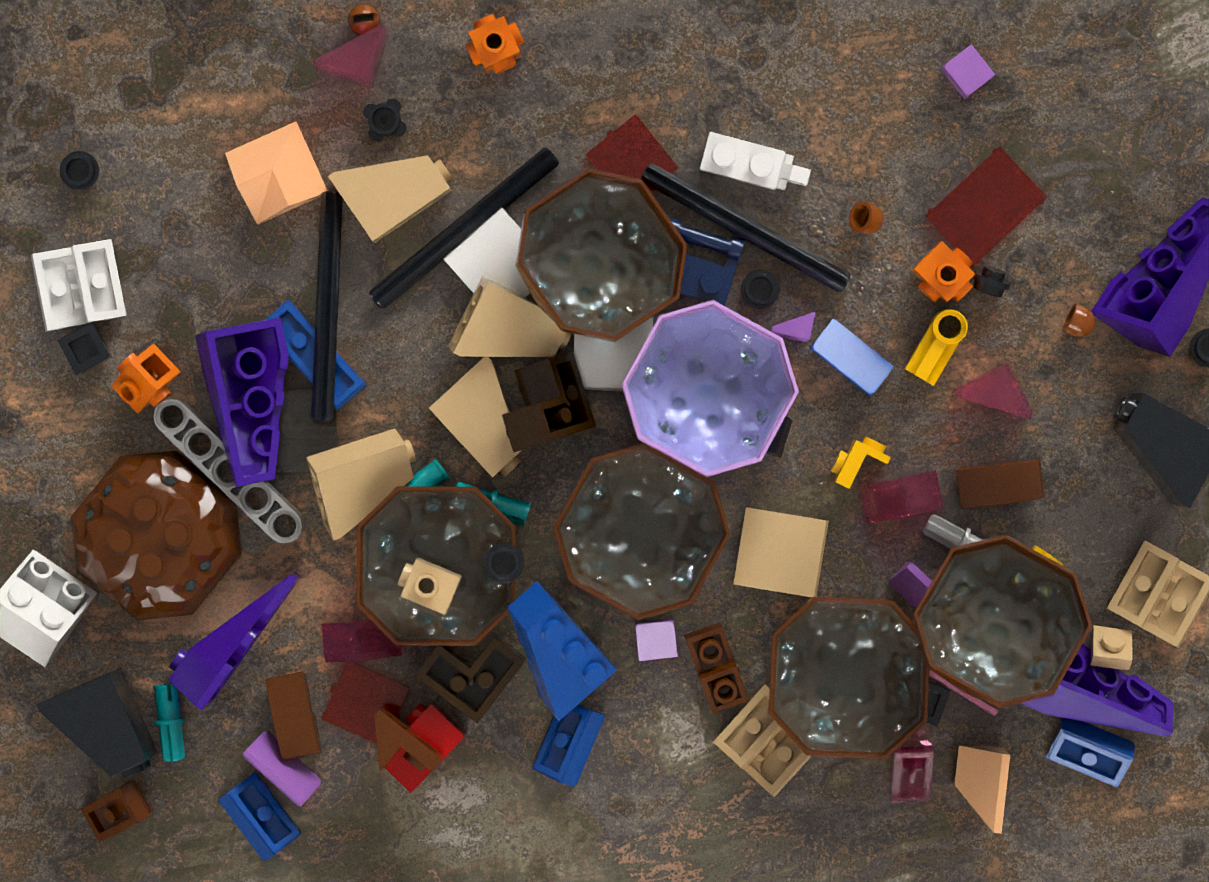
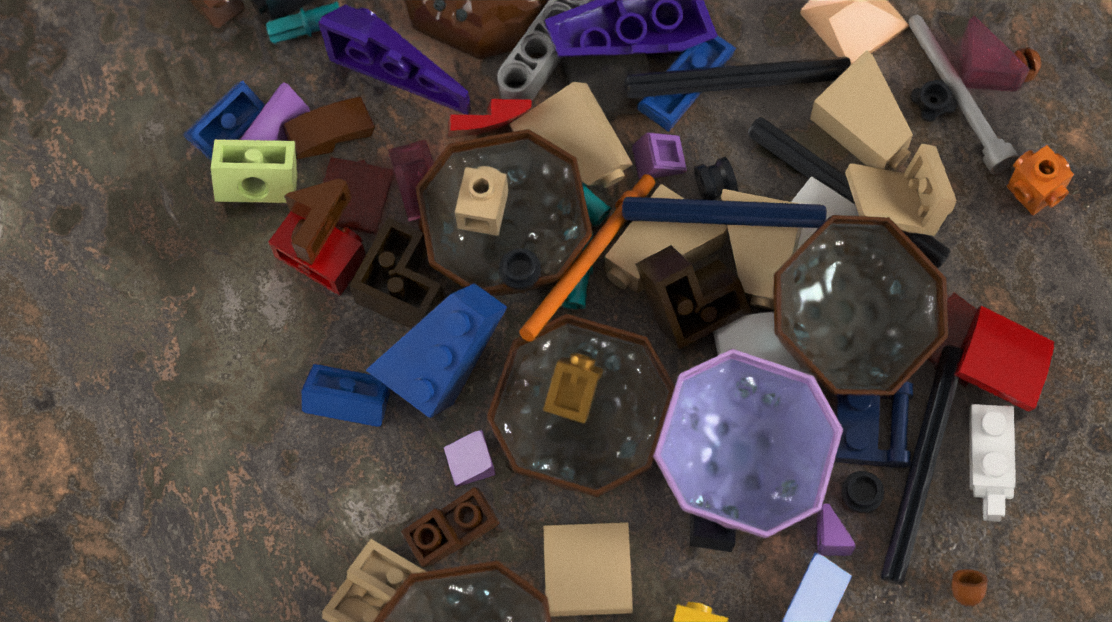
camera: 85 degrees right, 20 degrees down
none -> yellowish green brick [211,140,298,203]
none -> red slope [448,99,532,137]
none -> orange bar [519,174,656,342]
none -> pearl gold bracket [543,353,604,423]
none -> dark blue axle [622,197,827,228]
none -> medium lavender slope [633,133,687,179]
none -> black wheel [694,157,738,200]
none -> tan bracket [845,144,957,236]
none -> light grey piece [908,15,1019,175]
none -> red slope [954,305,1055,412]

